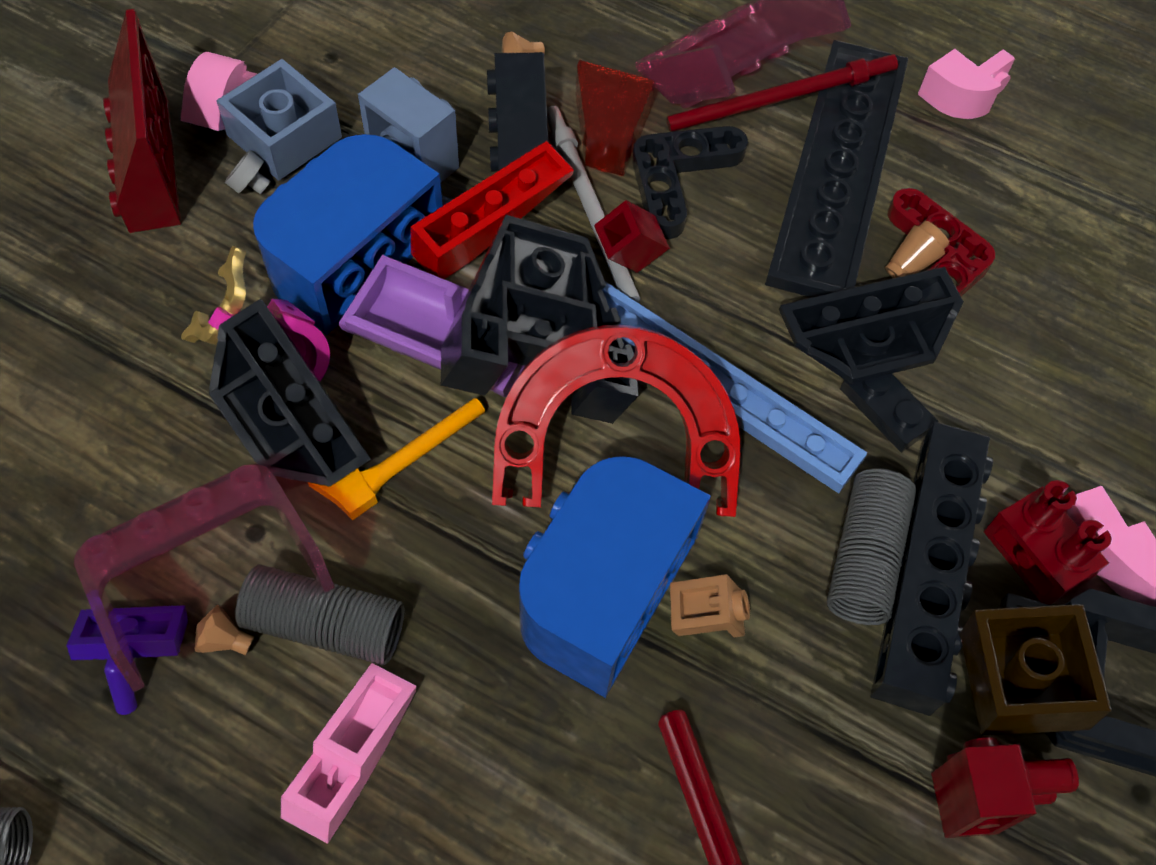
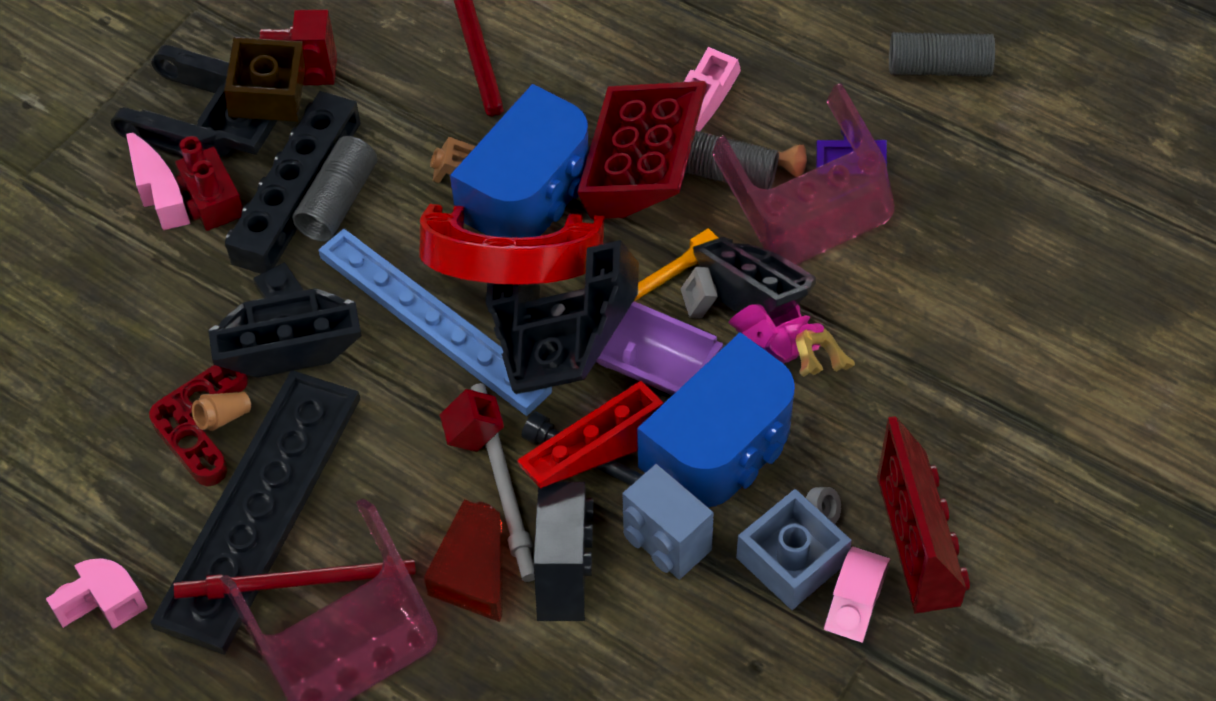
camera: 170 degrees left, 5 degrees down
medium nougat rock [502,32,545,53] -> none
black beam [632,126,748,239] -> none
none -> dark red slope [577,81,707,219]
none -> light grey plate [681,267,718,318]

